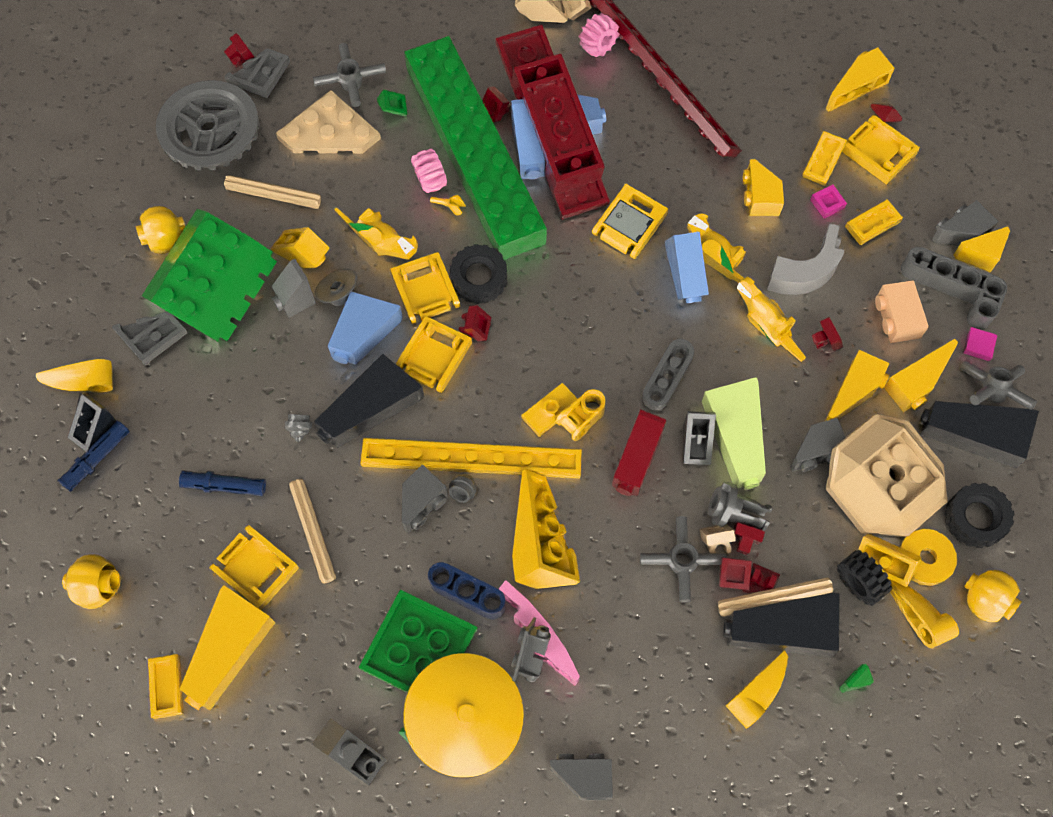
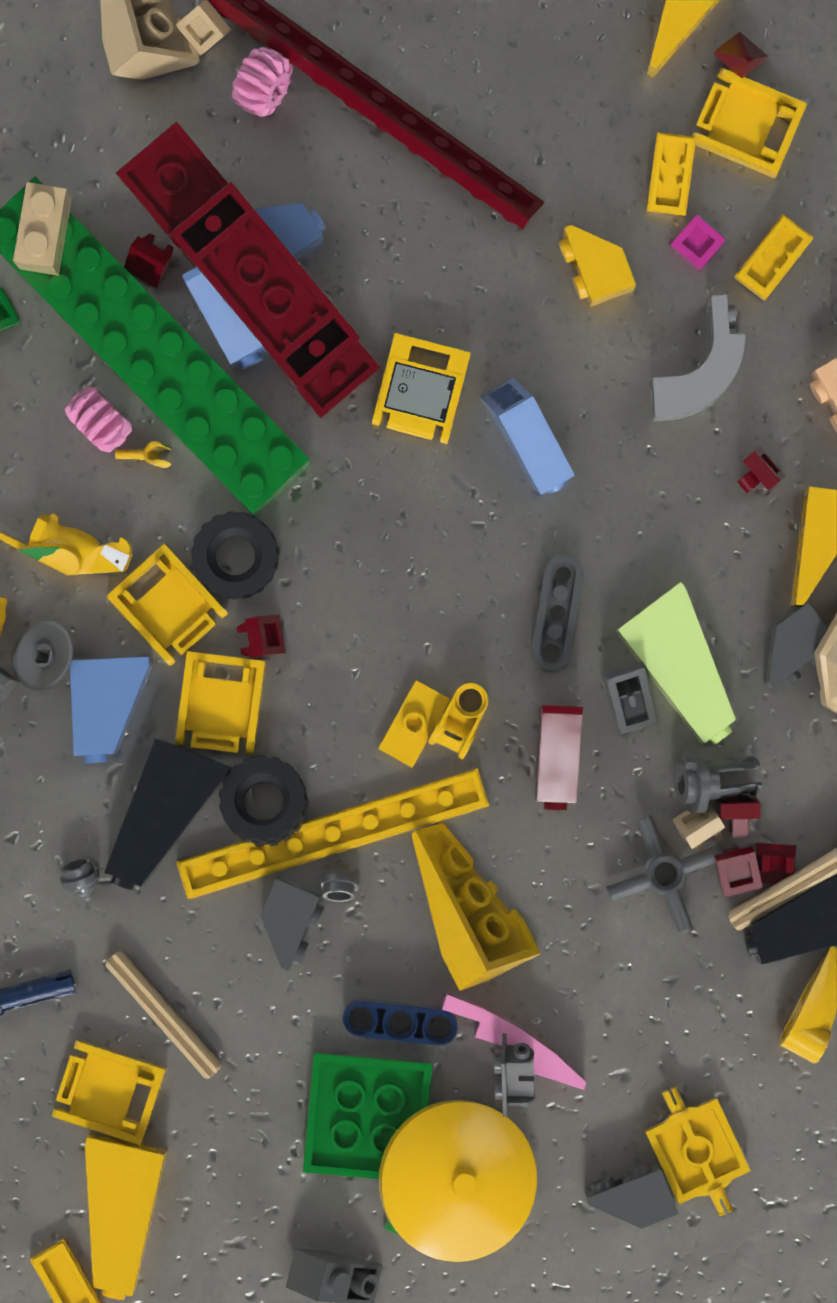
camera: 20 degrees left, 20 degrees up
yellow animal [687,214,746,283] -> none
yellow animal [737,277,806,362] -> none
none -> tan brick [13,182,72,276]
none -> black tyre [219,755,309,847]
none -> yellow plate [644,1086,751,1216]

